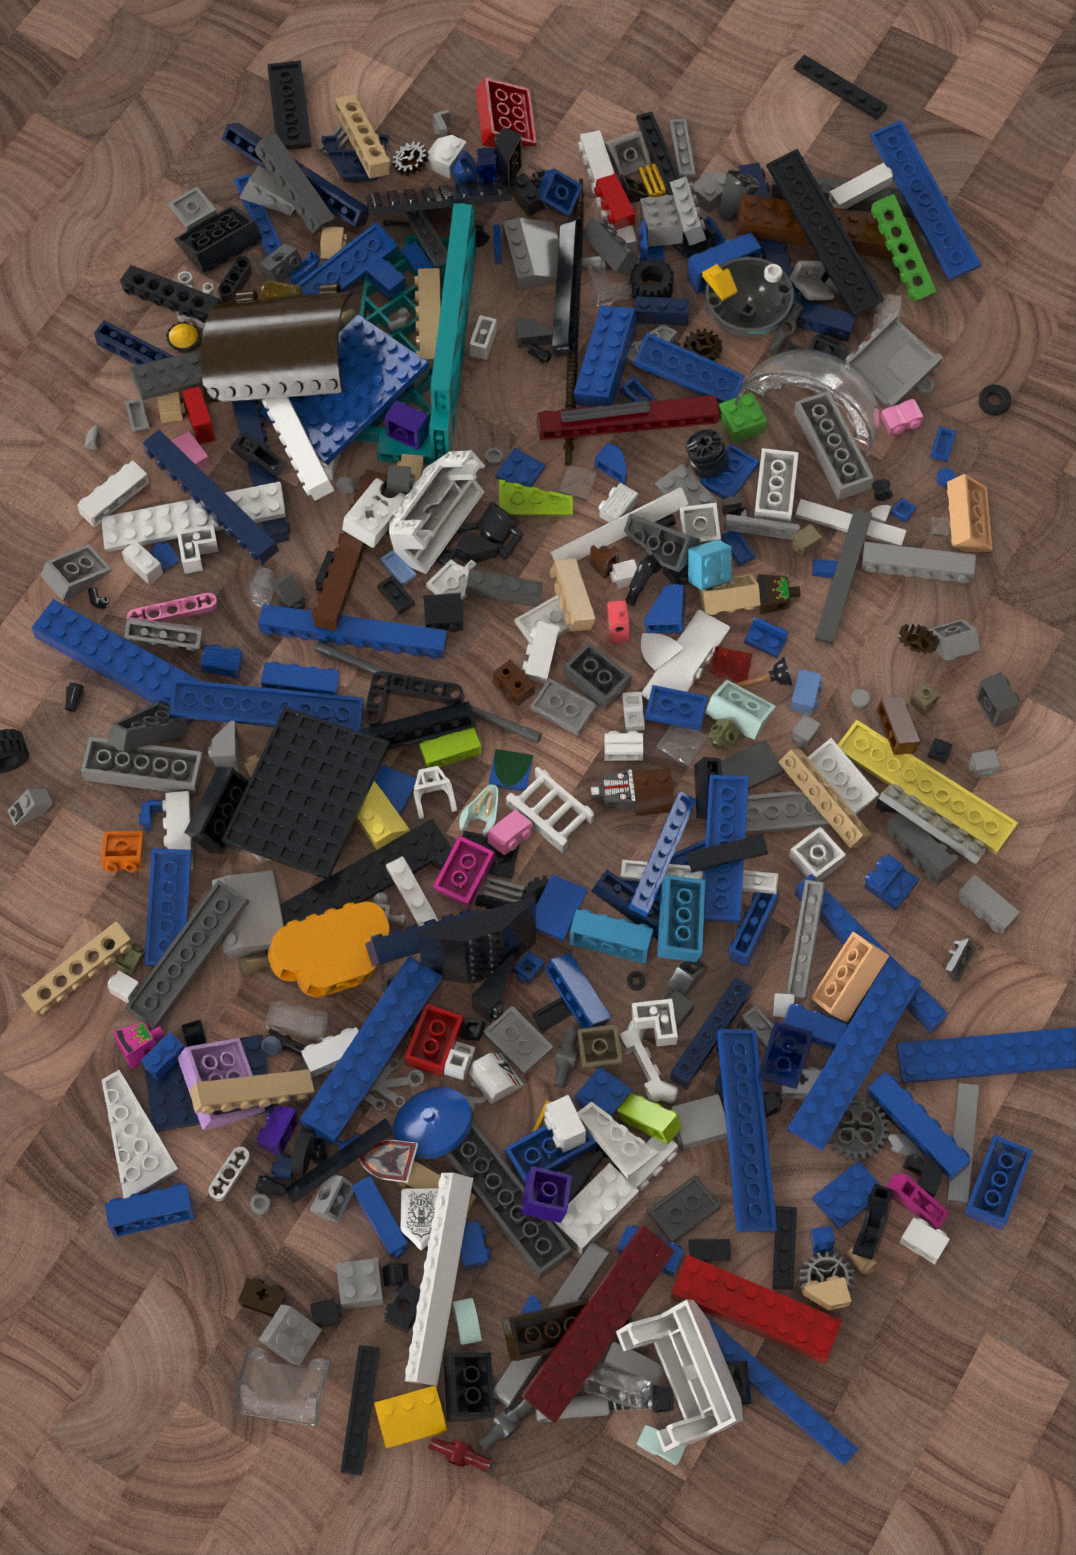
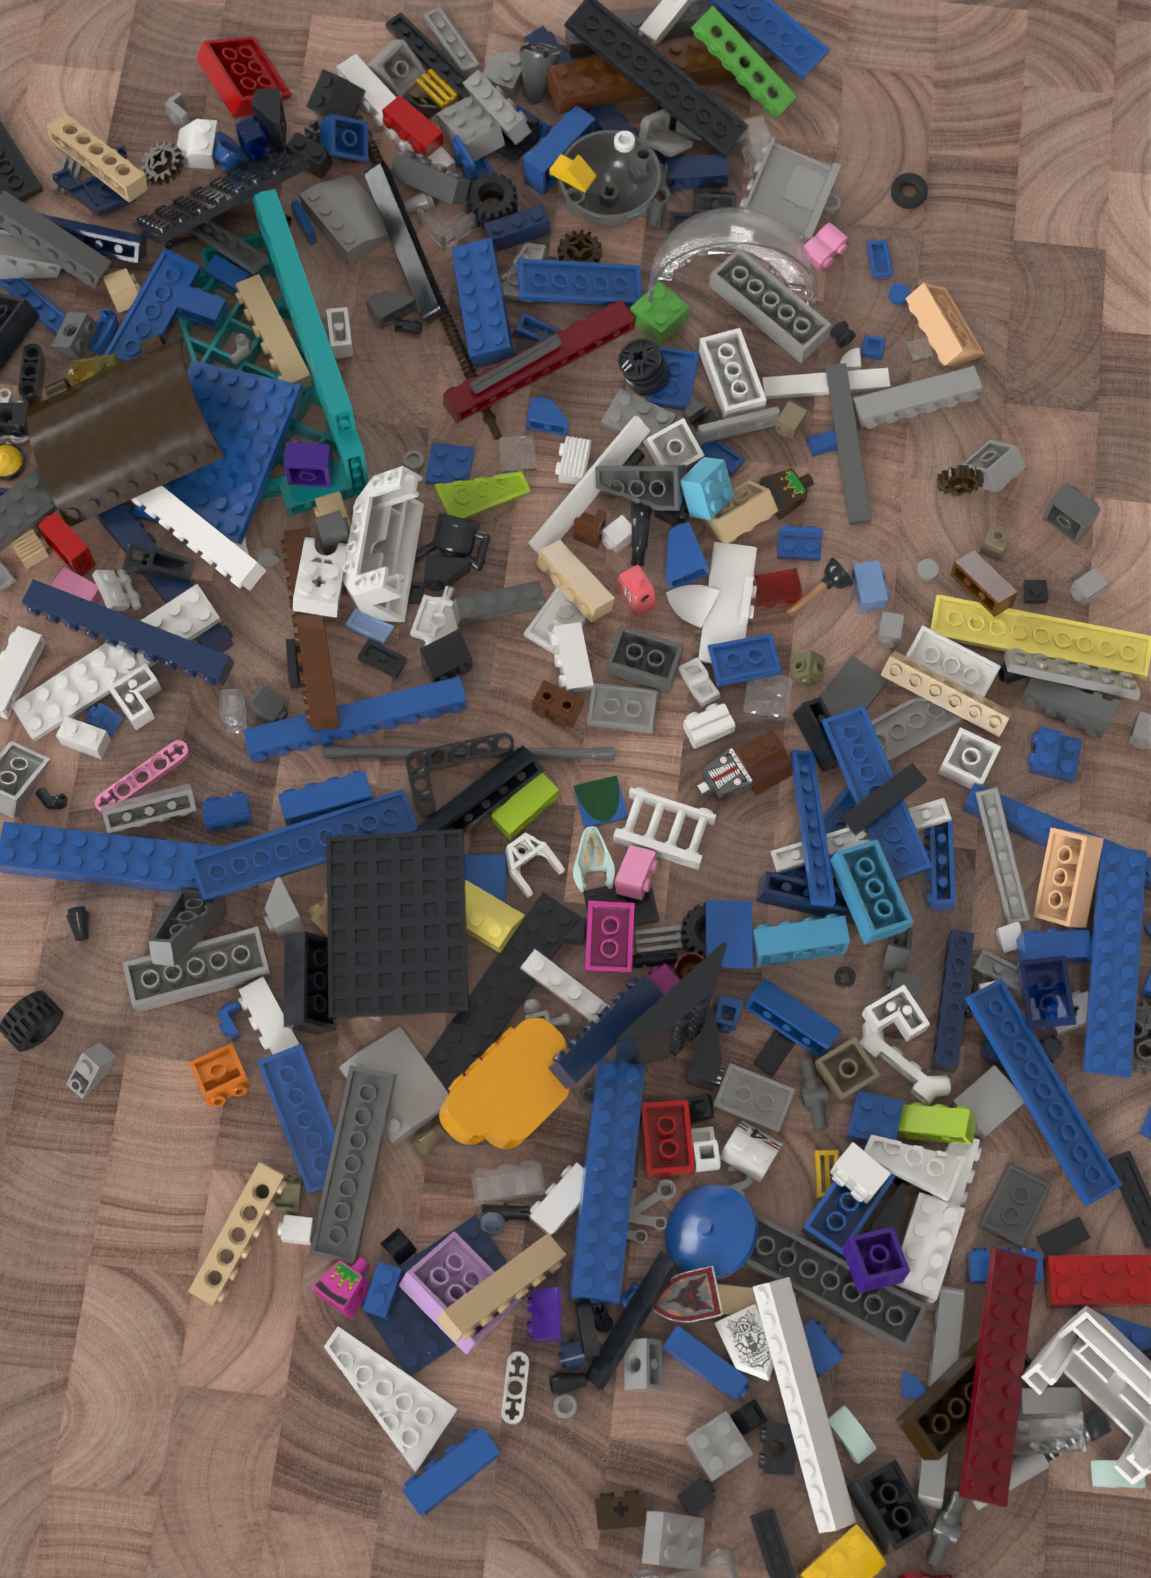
camera: 25 degrees left, 5 degrees up
light aqua slope [705,680,776,740] -> none
none -> white plate [92,569,141,611]
none -> black slope [306,69,366,119]

